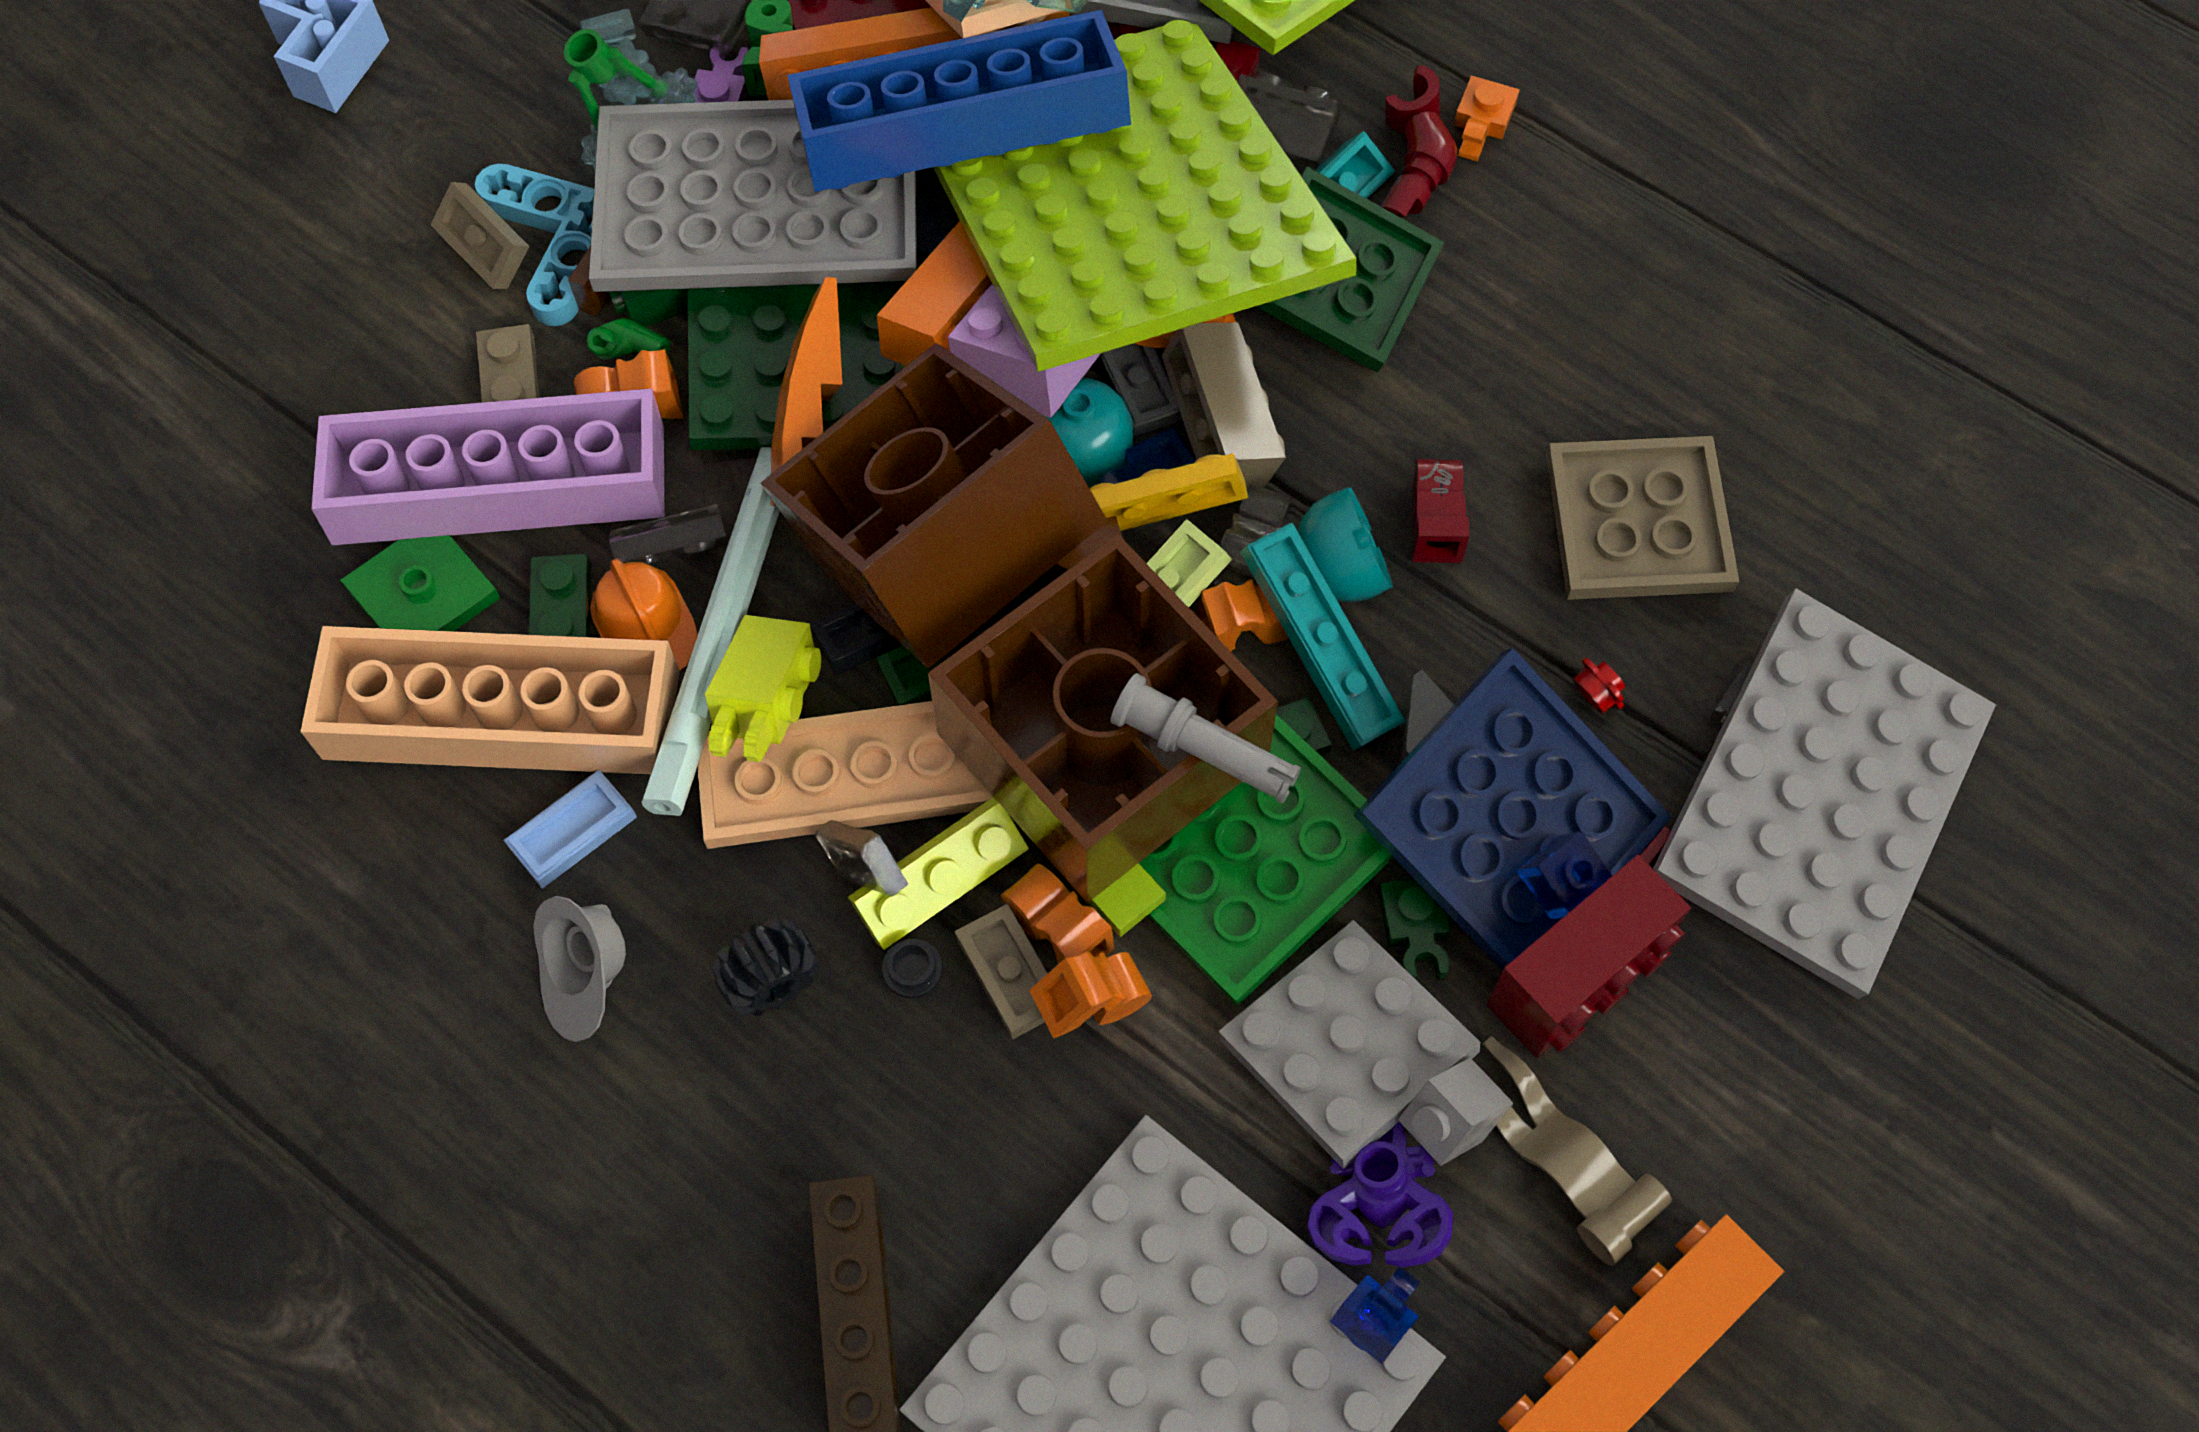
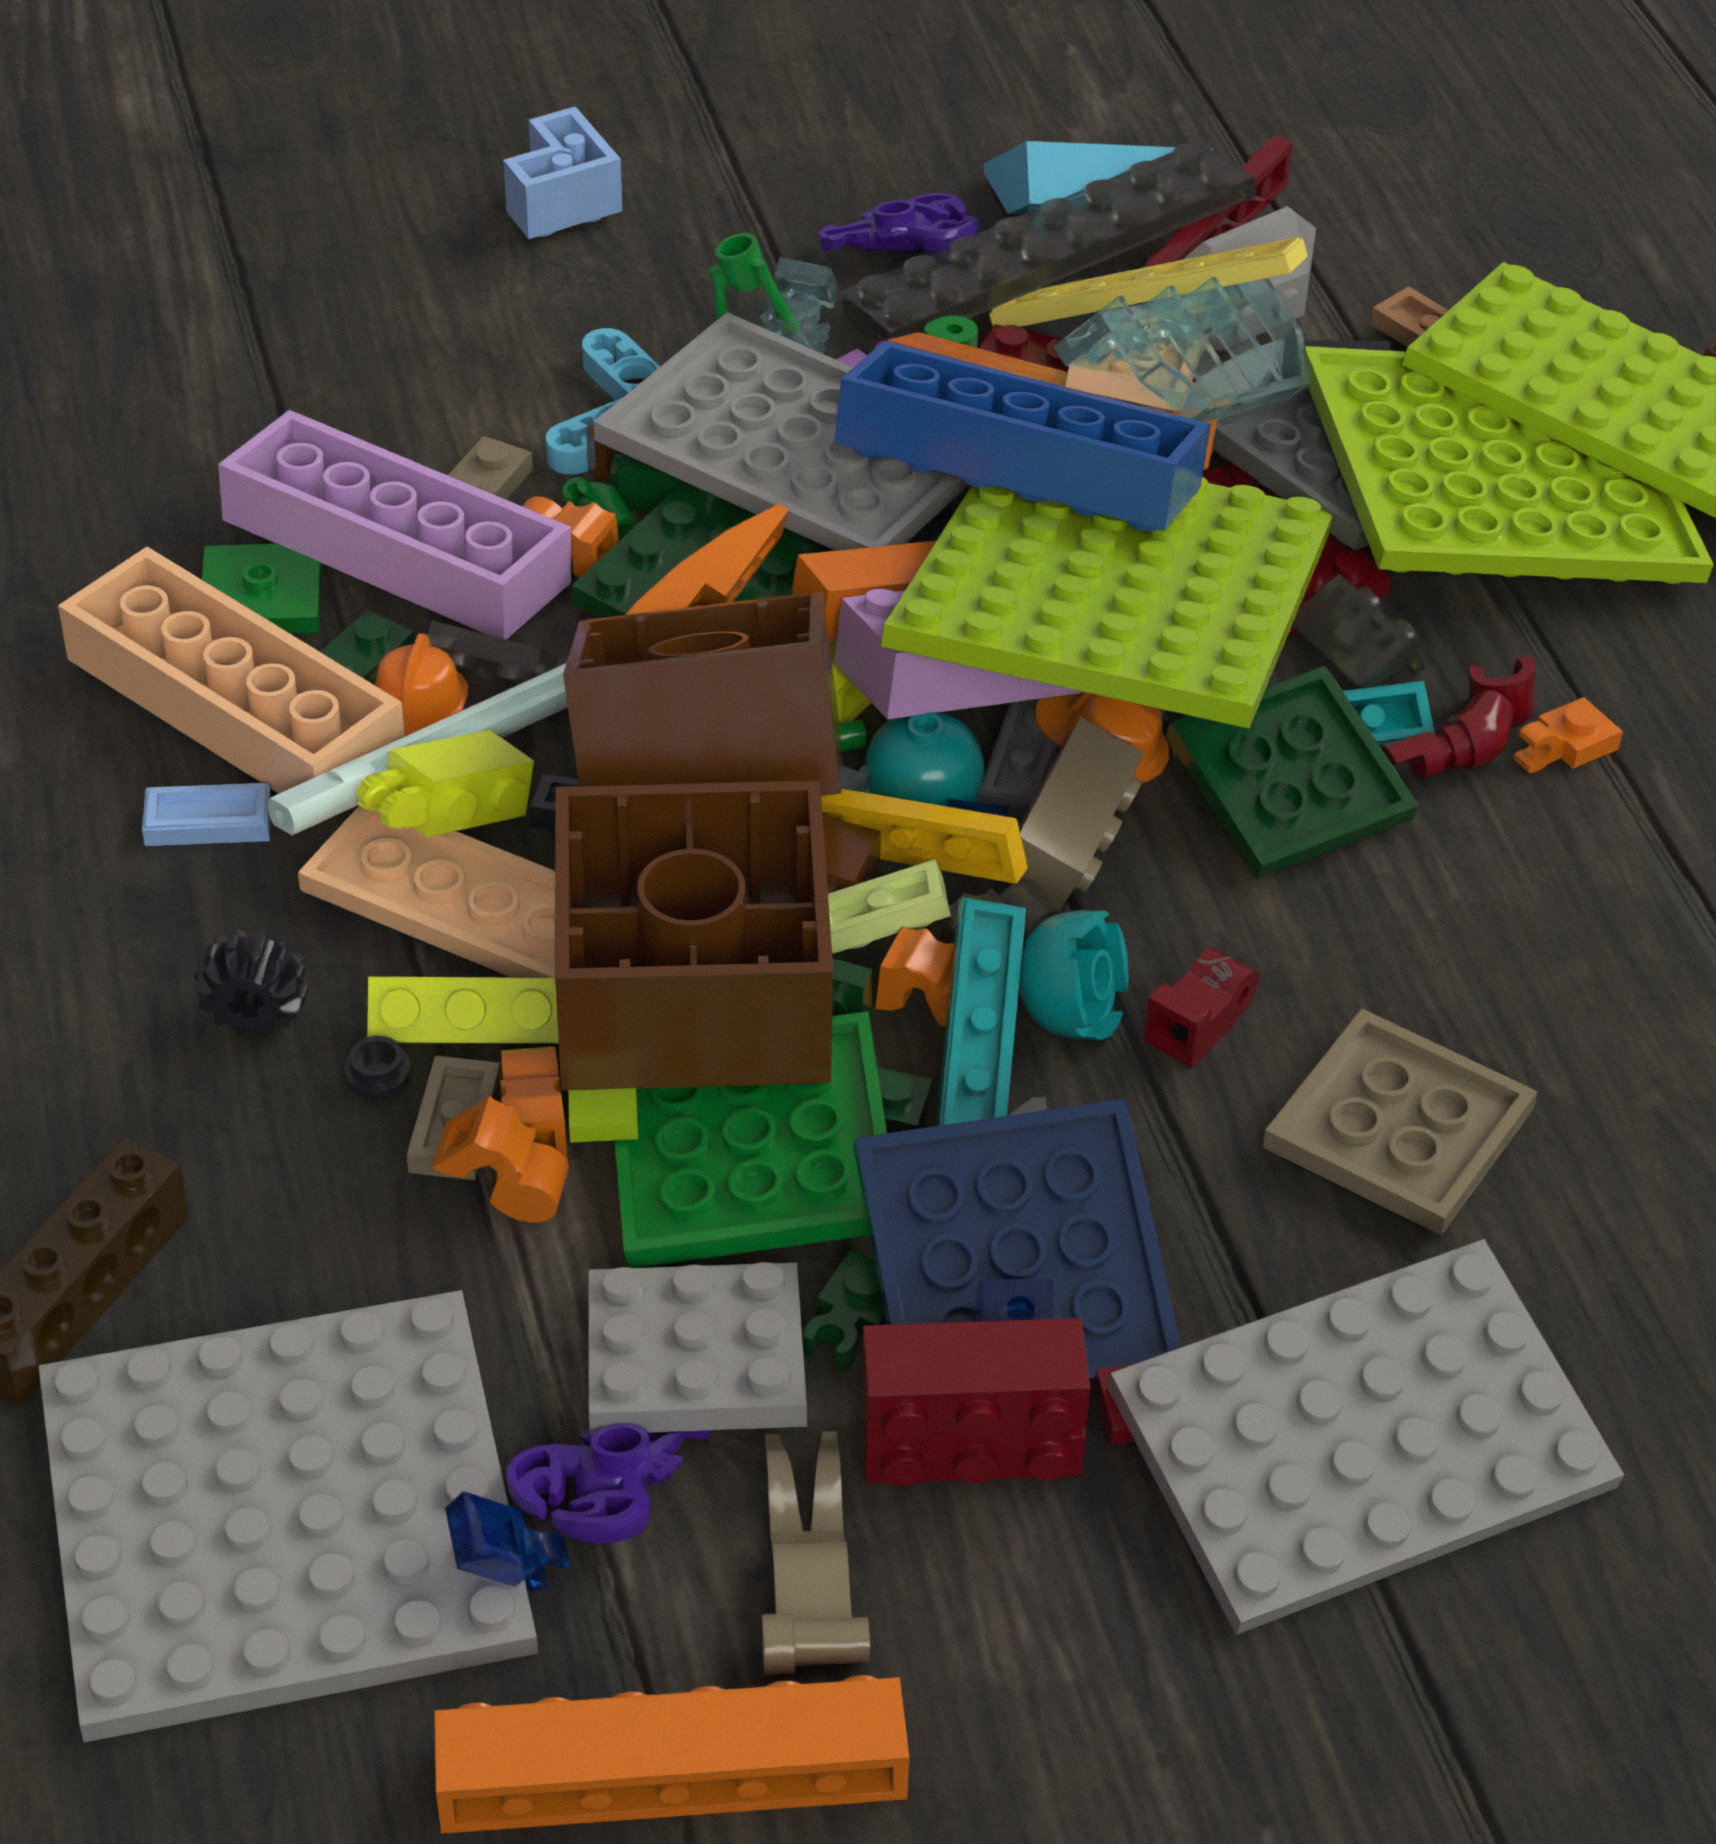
camera: 35 degrees right, 20 degrees down
dark tan plate [431,182,529,289] -> none
light grey piece [533,896,626,1042] -> none
clear smoke plate [815,820,909,897] -> none
light grey pin [1110,673,1301,804] -> none
light grey brick [1398,1058,1513,1166] -> none
red plate [1572,657,1625,714] -> none

